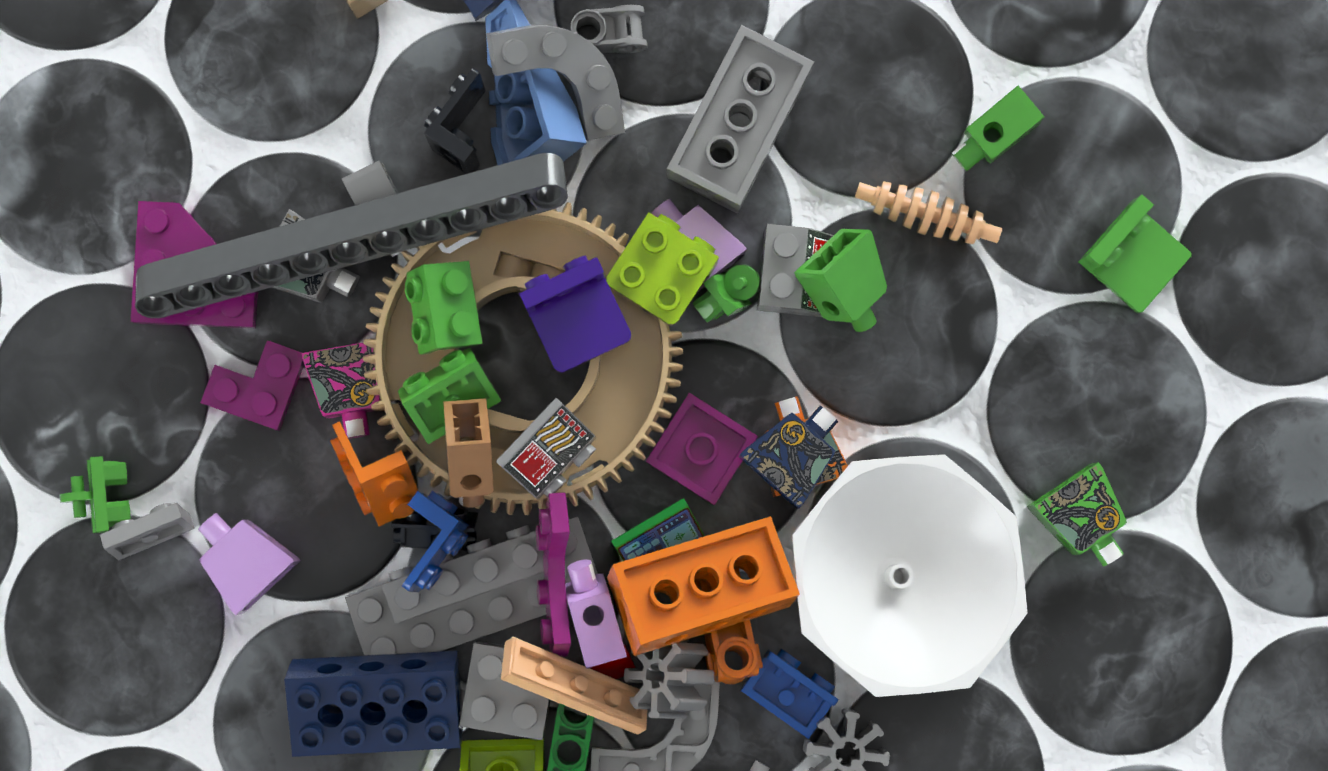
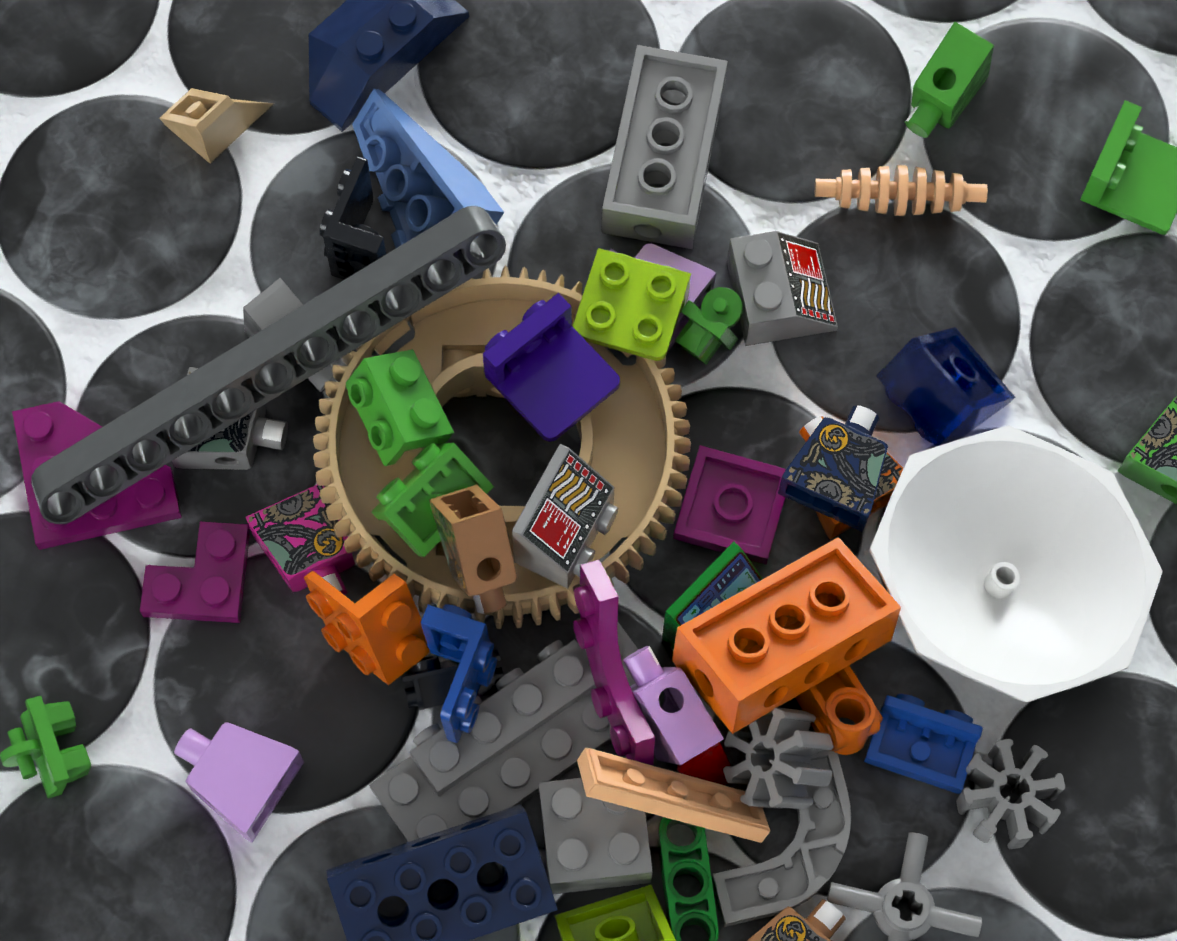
camera: 10 degrees left, 15 degrees down
light grey plate [100,503,195,560] -> none
light grey plate [486,25,625,141] -> none
light grey piece [570,5,648,54] -> none
bright green torso [794,229,887,332] -> none
none -> clear blue slope [876,327,1015,447]

